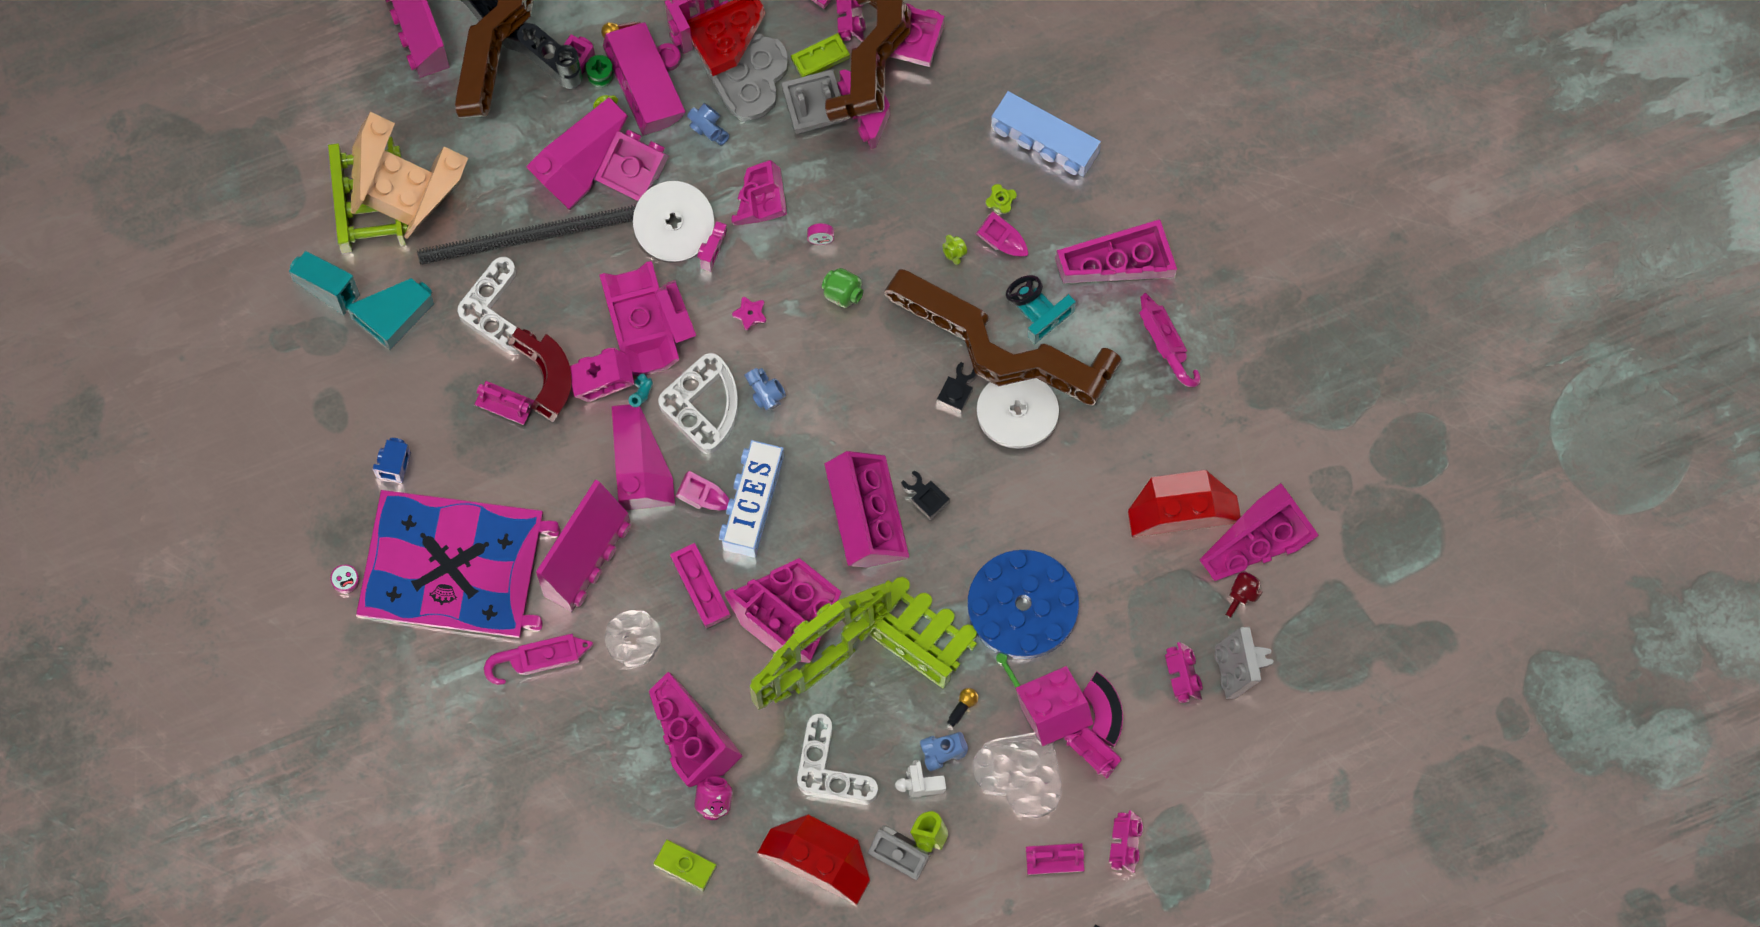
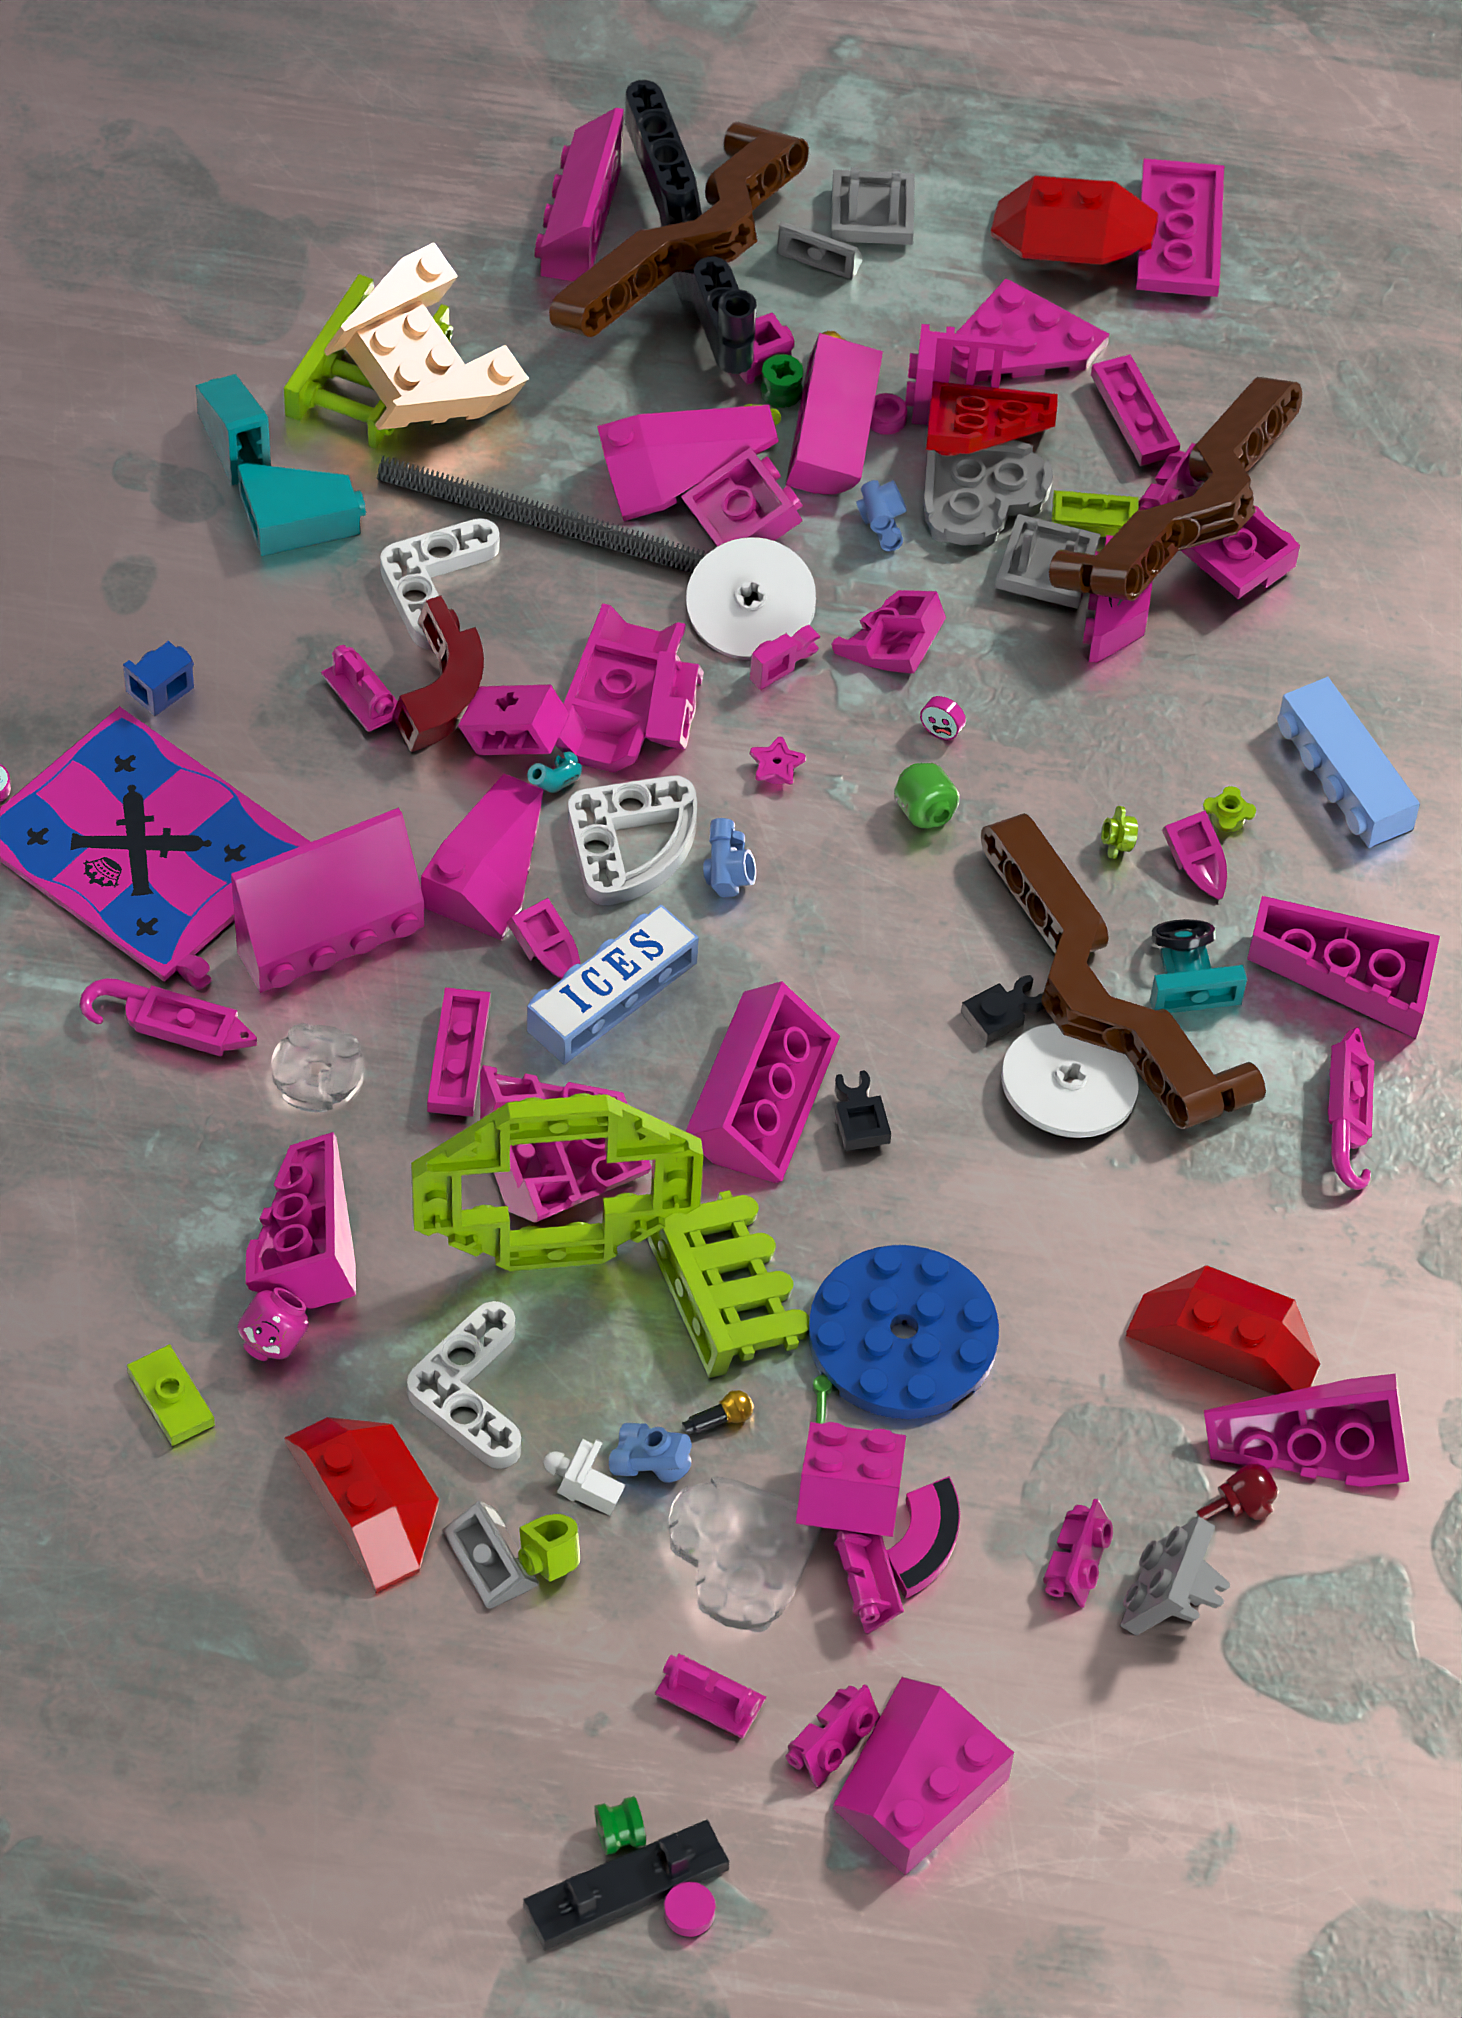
camera: 25 degrees right, 15 degrees down
none -> dark pink wedge [833,1677,1014,1876]

